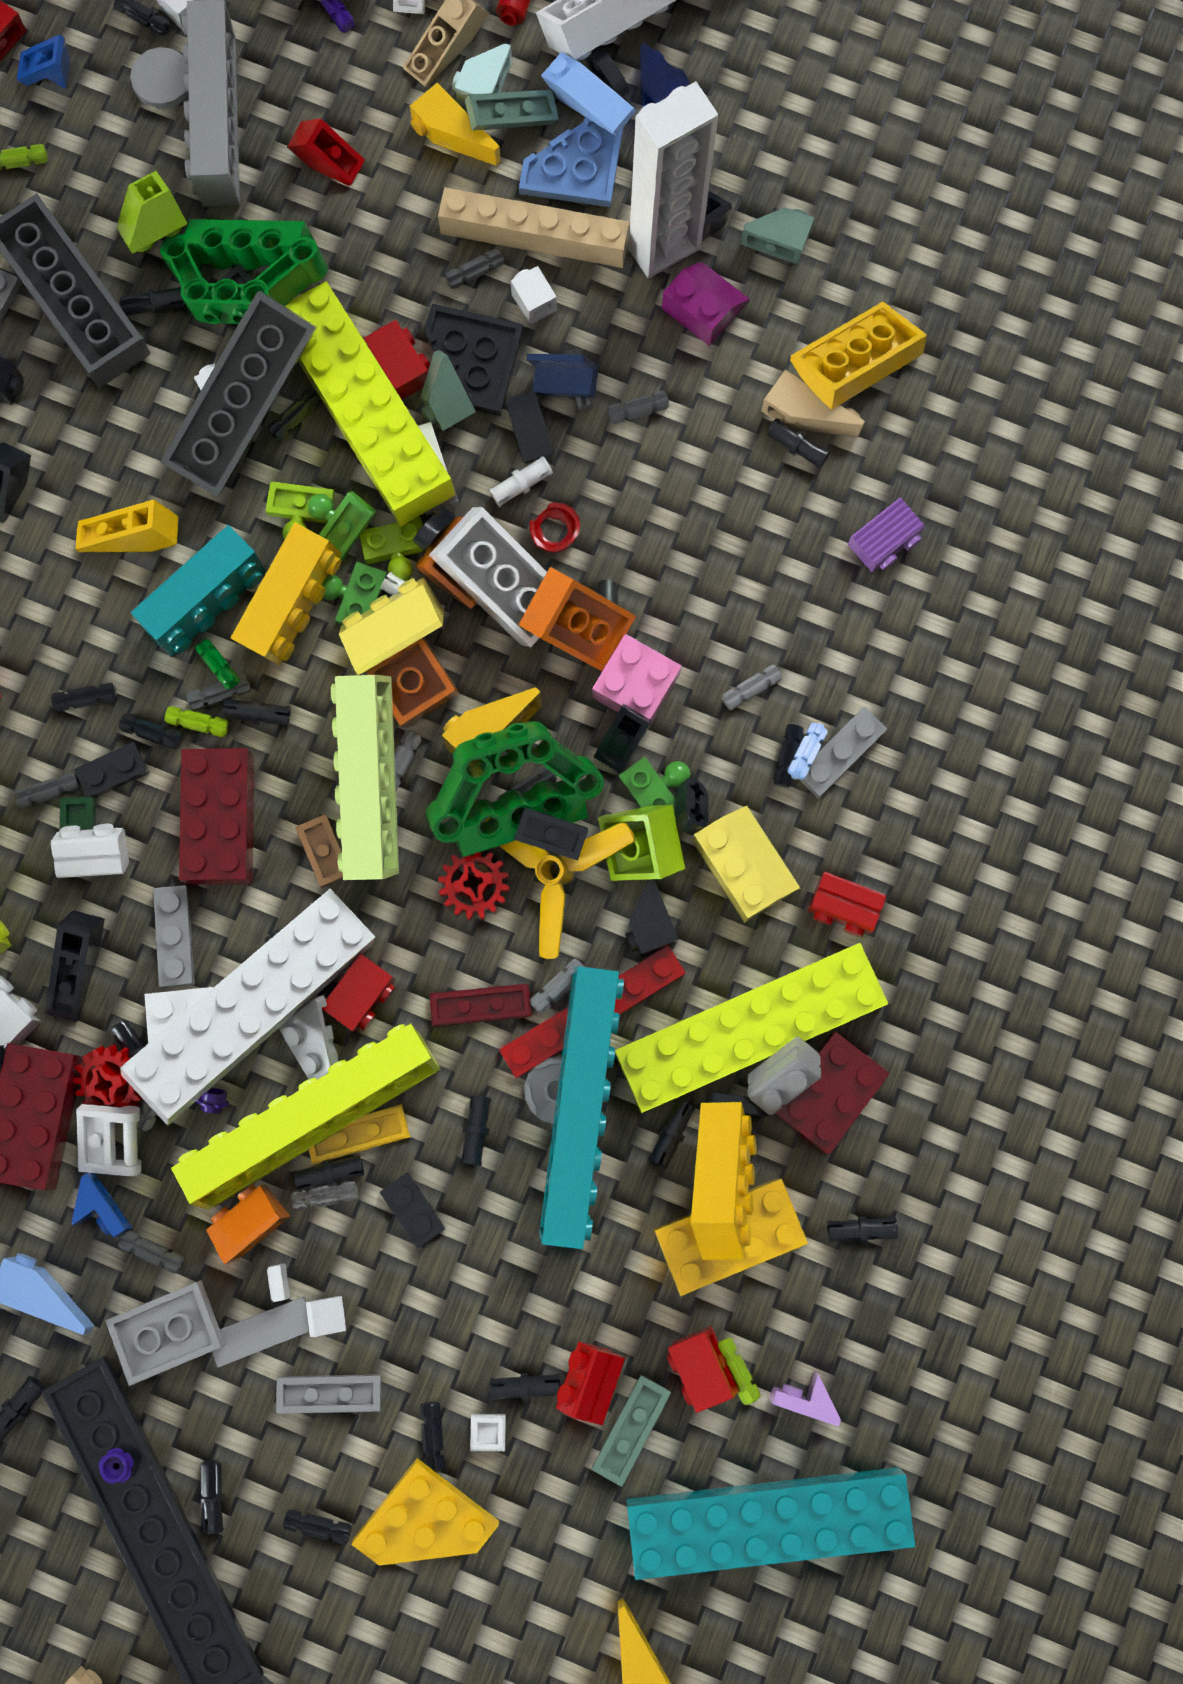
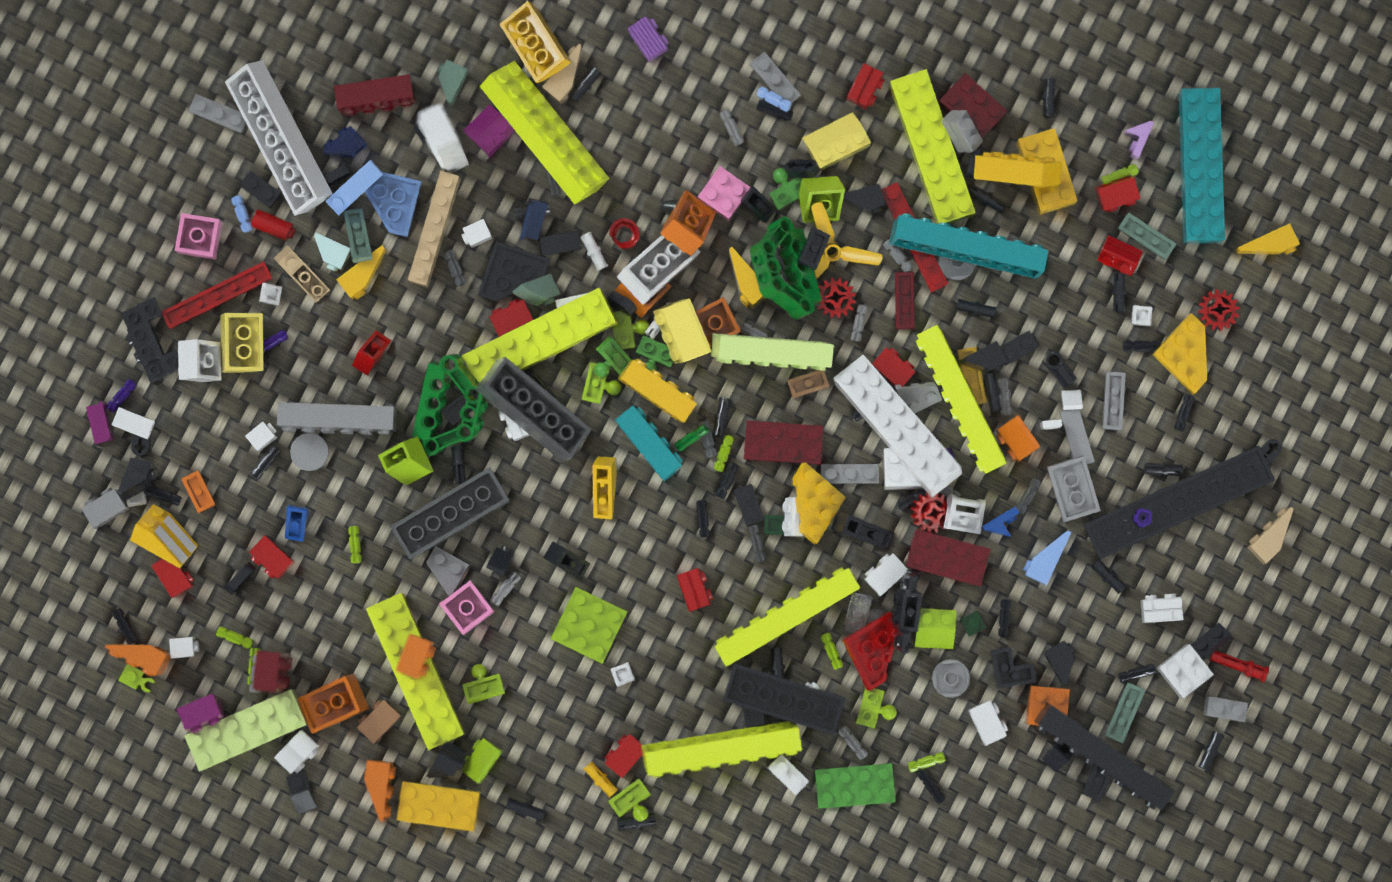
camera: 80 degrees left, 5 degrees up
none -> dark red brick [334,74,416,117]
none -> neon yellow brick [480,61,610,204]
none -> yellow plate [792,463,846,544]
none -> light grey axle [851,304,868,342]
none -> black slope [959,341,1007,373]
none -> black piece [1043,352,1077,389]
none -> red gear [1197,289,1240,331]

